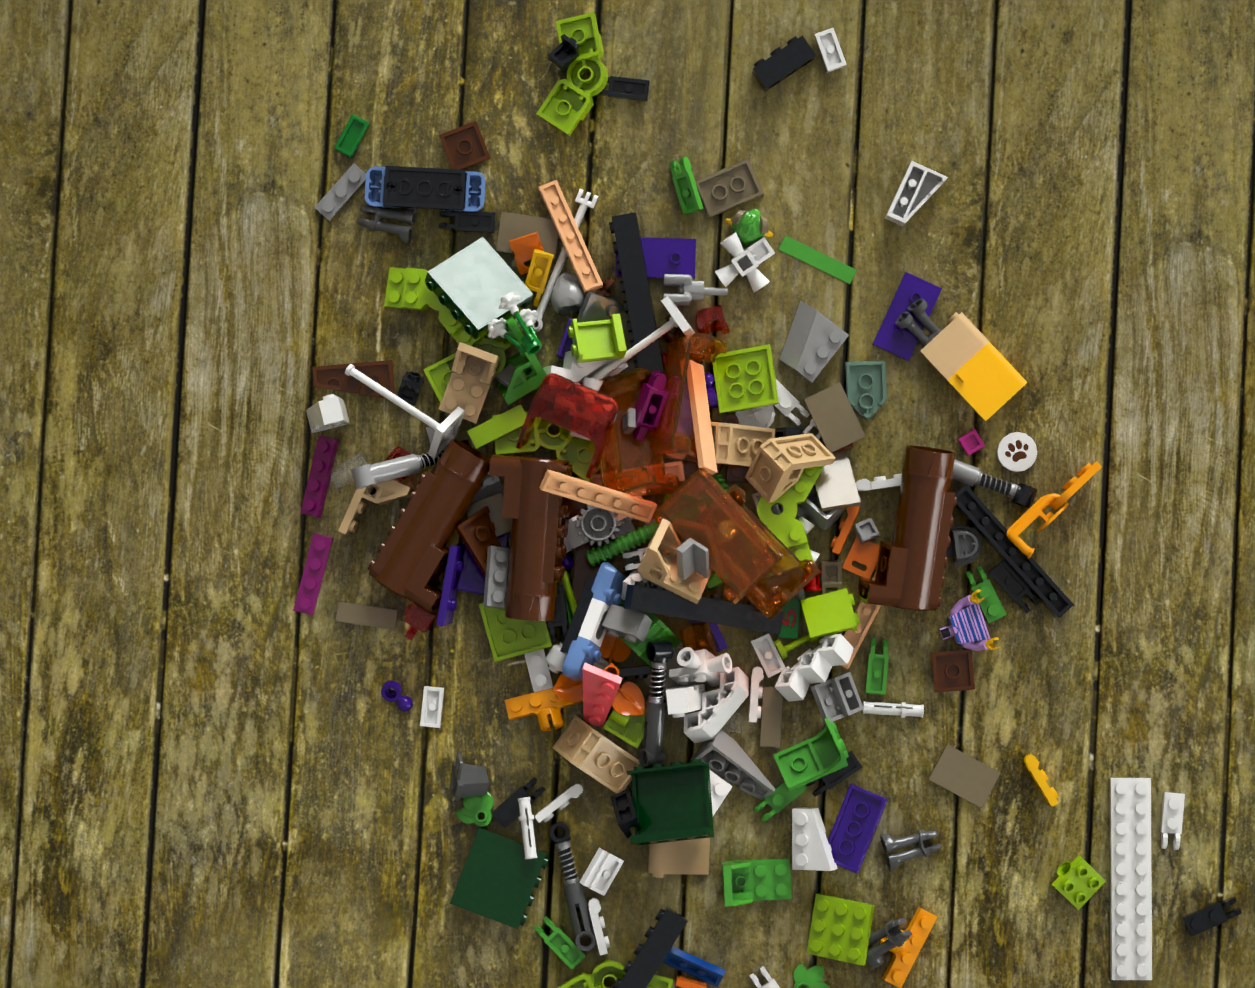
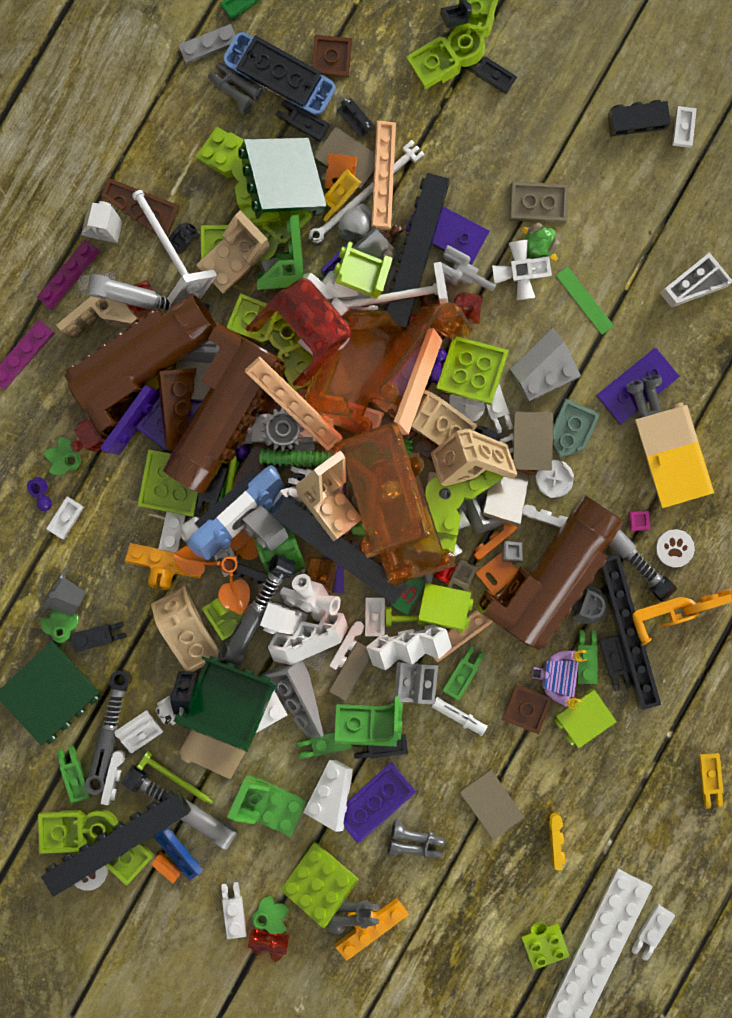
camera: 20 degrees right, 0 degrees up
dark tan tile [335,601,398,630] -> none
lime tile [467,404,530,450] -> none
light grey plate [483,546,510,609] -> none
plant [488,292,542,355] -> none
white pin [518,797,538,859] -> none
white hinge [535,784,583,823] -> none
coral wing [582,663,623,728] -> none
light grey tile [622,408,636,434] -> none
magenta hinge [633,370,669,441] -> none
bright green hinge [670,156,704,216] -> none
light grey panel [676,538,710,580] -> none
none -> bright green plate [44,437,81,475]
none -> piece [121,765,238,849]
none -> lime piece [136,751,213,805]
none -> white head [155,696,184,726]
none -> black hinge [337,98,375,138]
none -> white tile [535,460,574,498]
none -> lime panel [554,688,617,748]
none -> yellow hinge [699,753,723,809]

